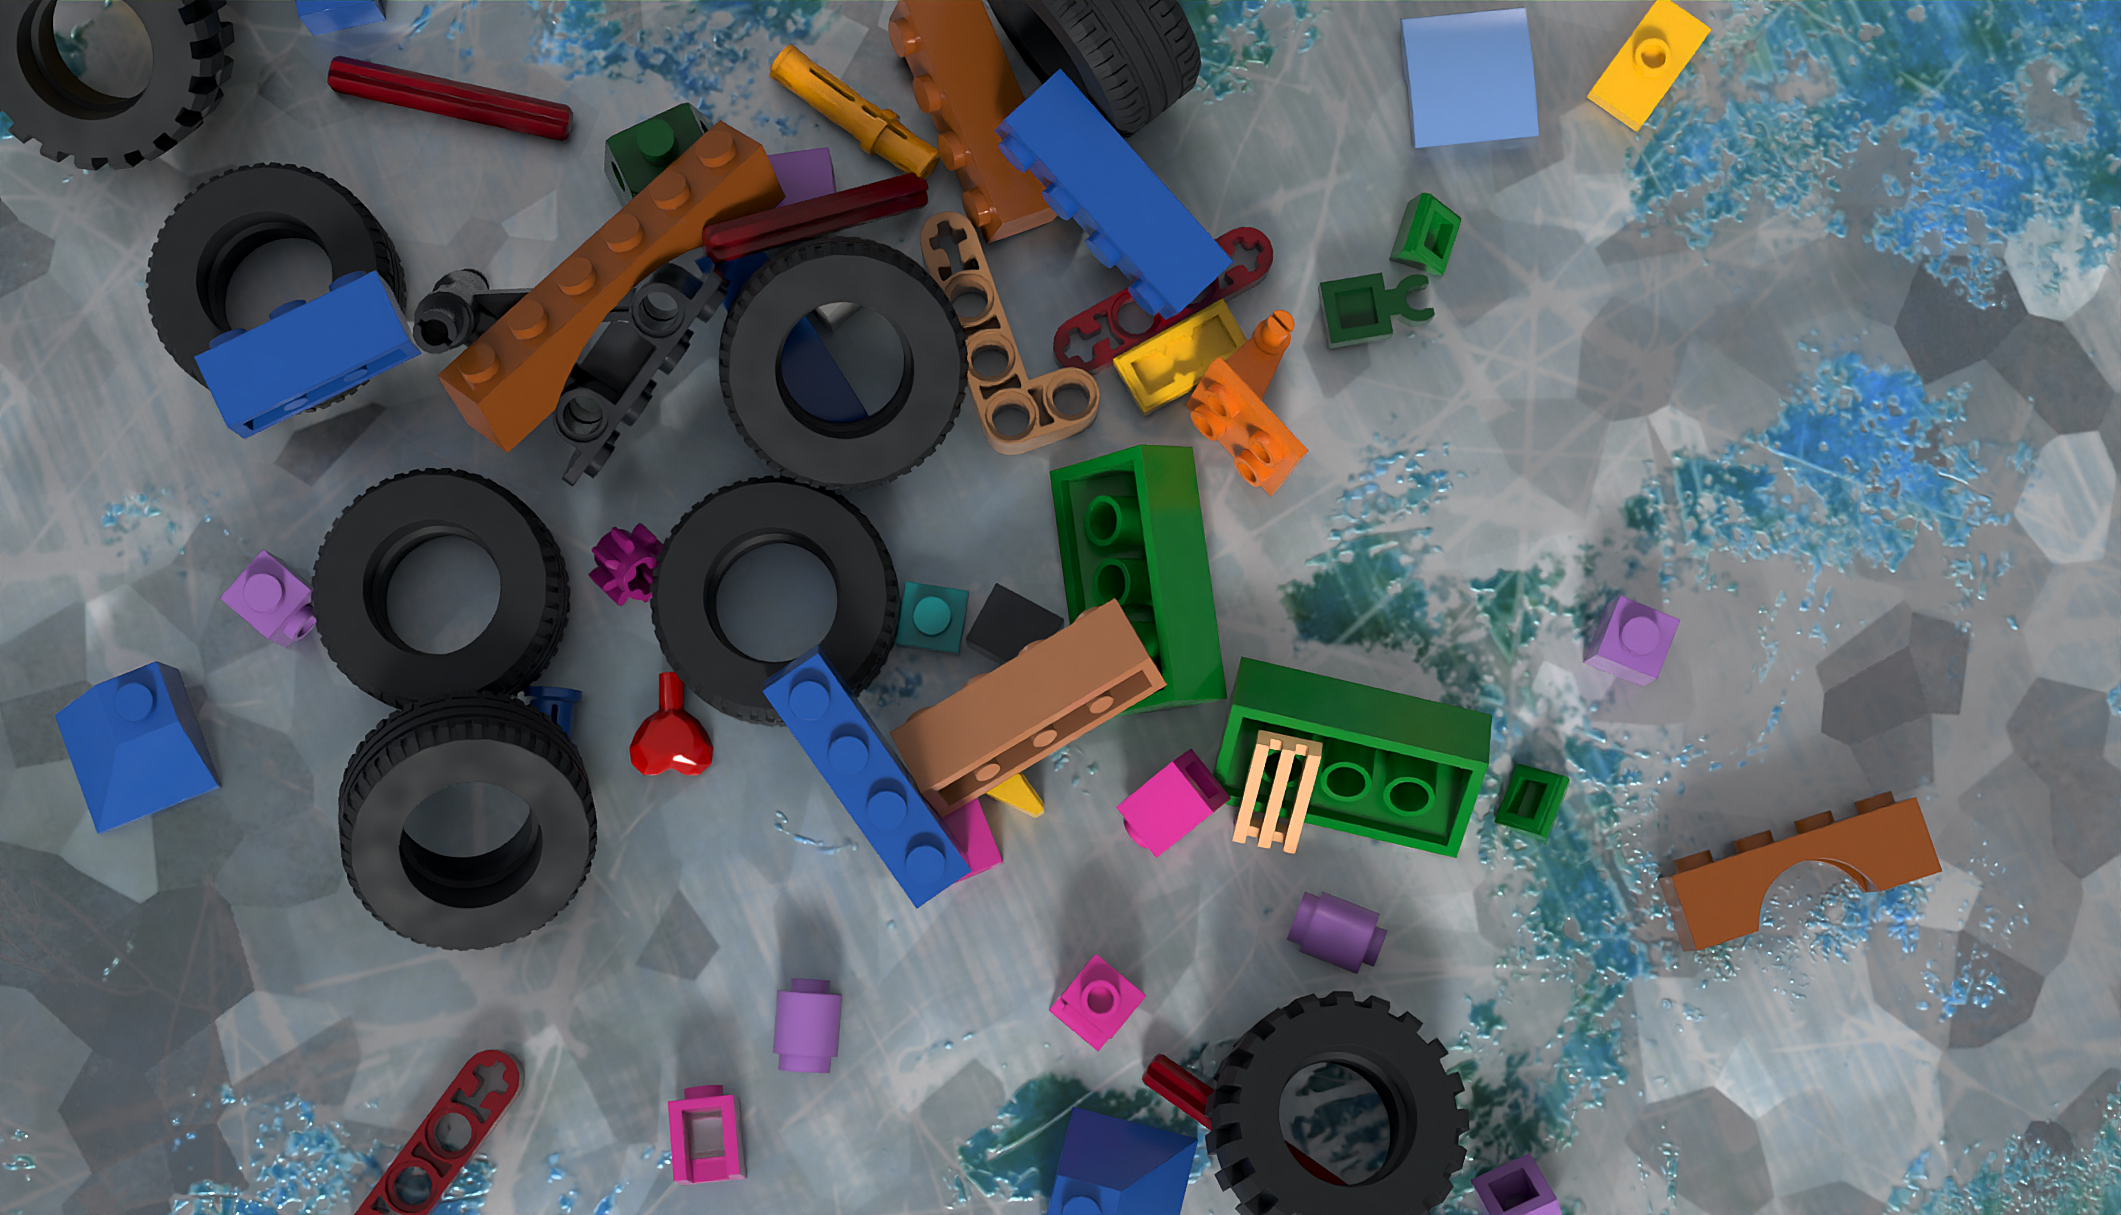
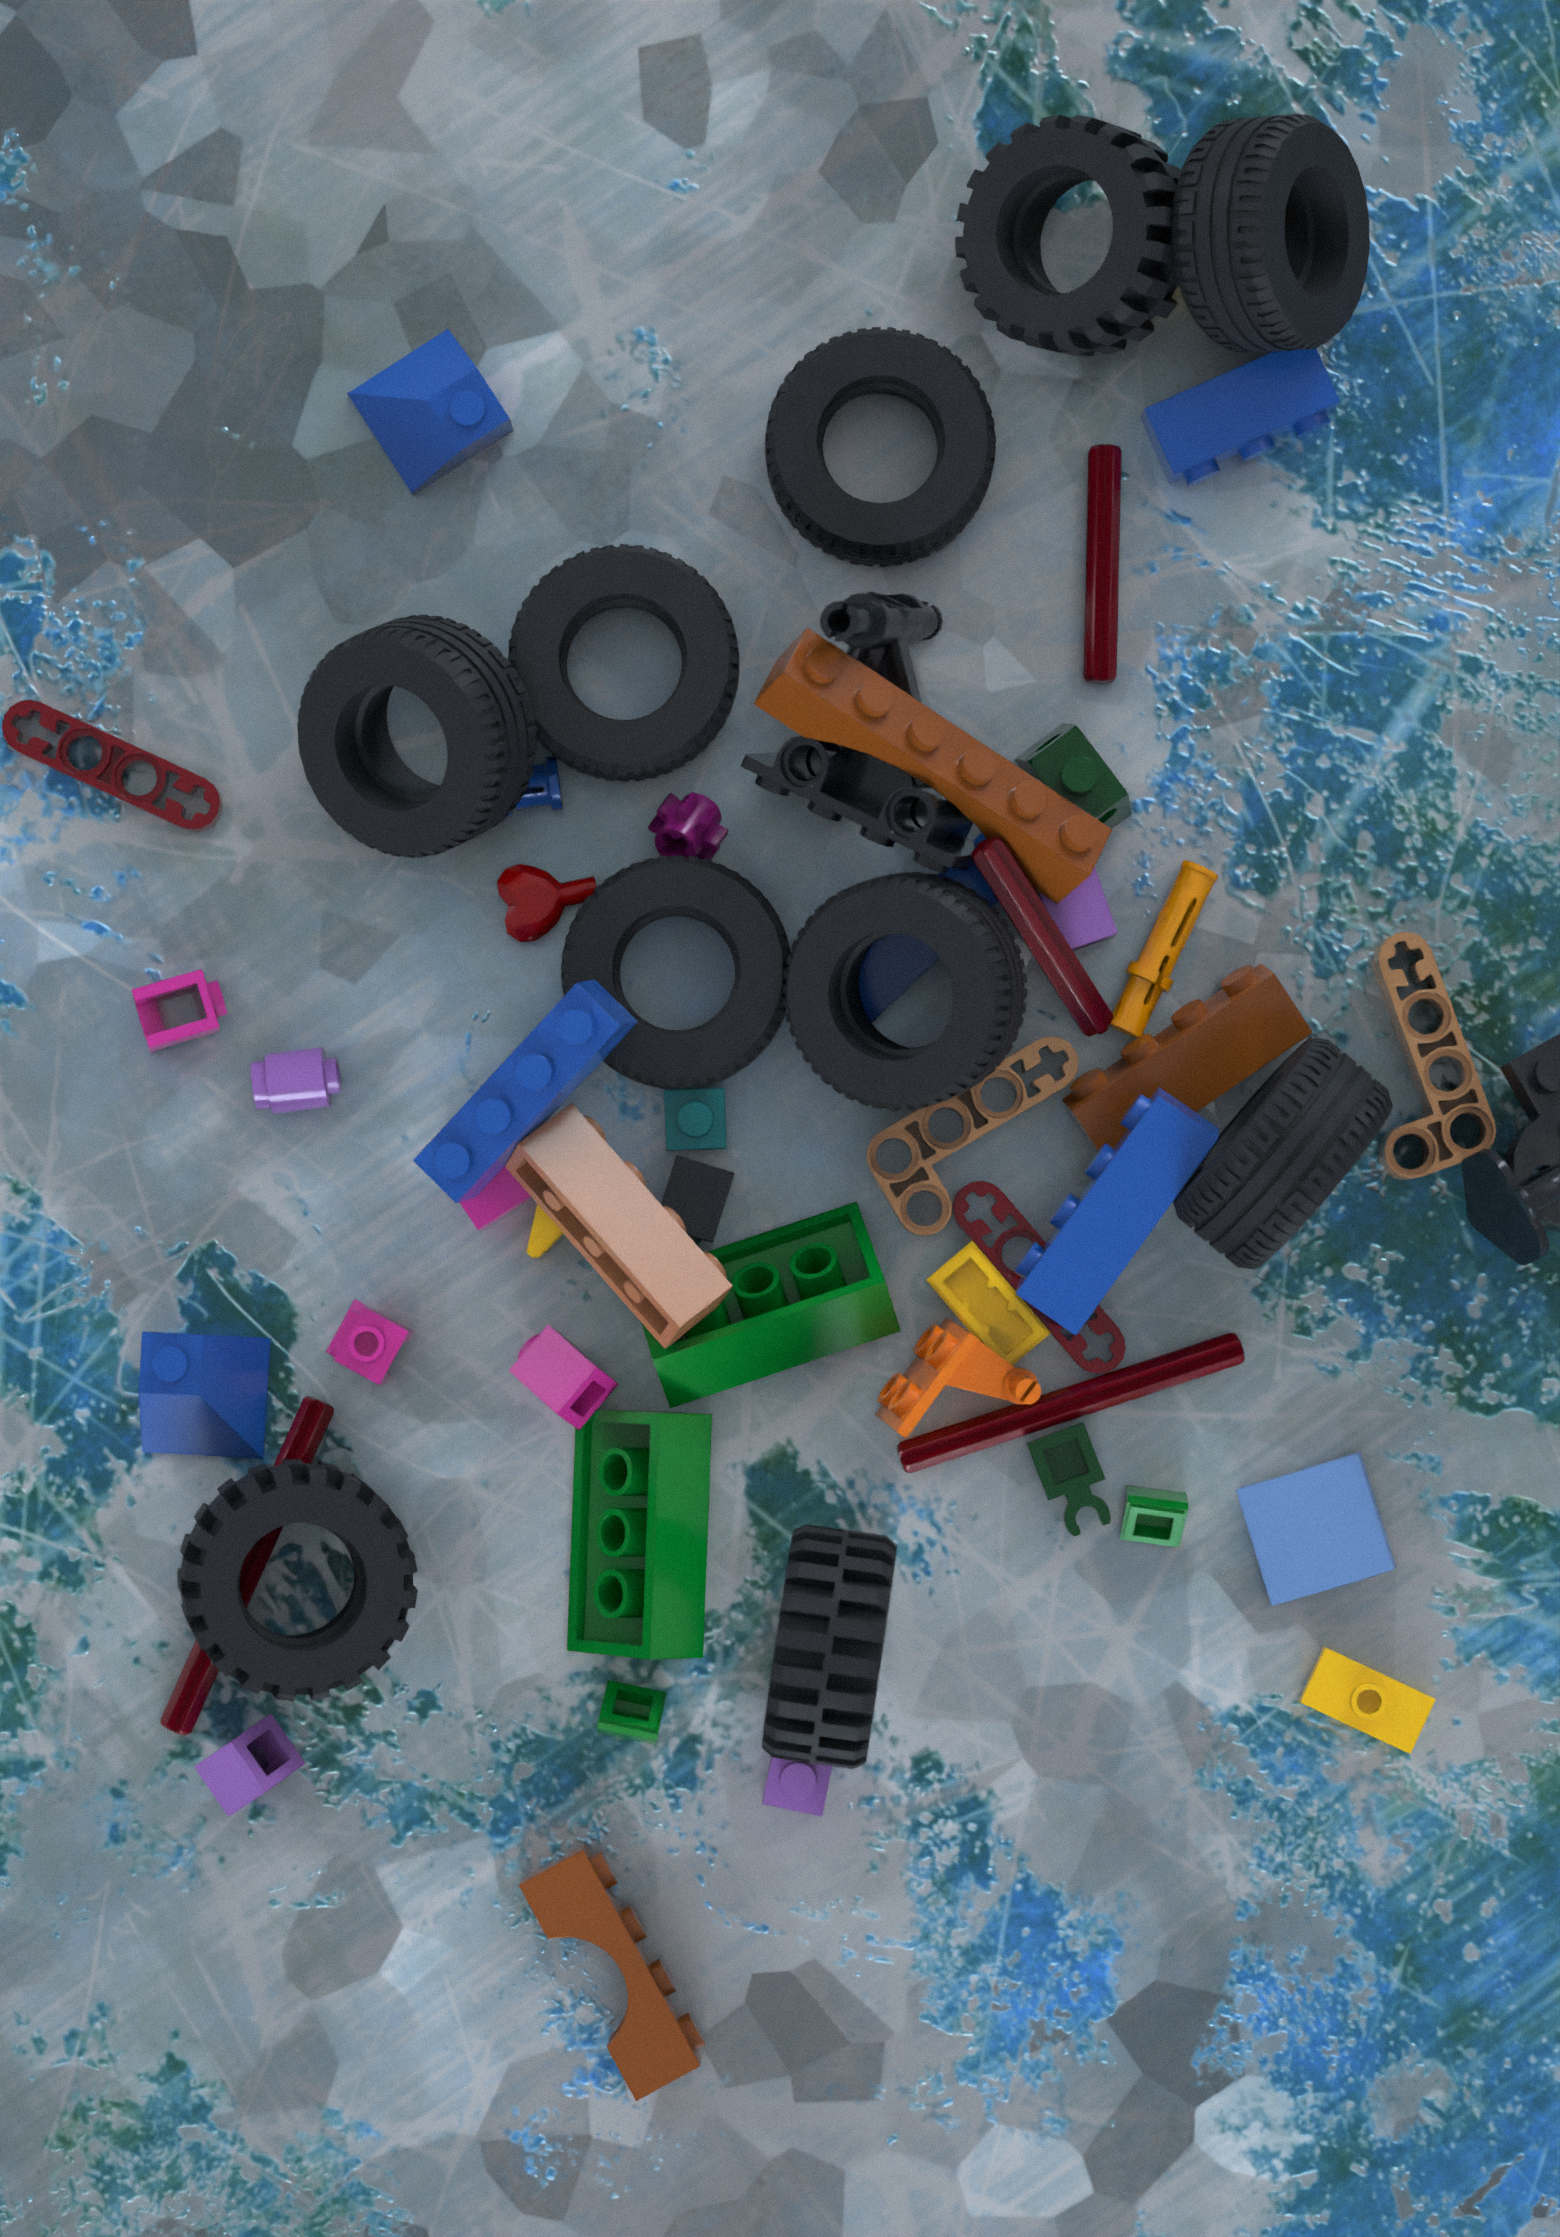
camera: 85 degrees right, 5 degrees up
blue brick [194,270,422,439] -> none
medium lavender brick [220,549,317,648] -> none
light nougat tile [1232,730,1323,854] -> none
medium lavender brick [1287,891,1387,974] -> none
none -> black tyre [762,1524,897,1769]
none -> dark red axle [897,1333,1245,1473]

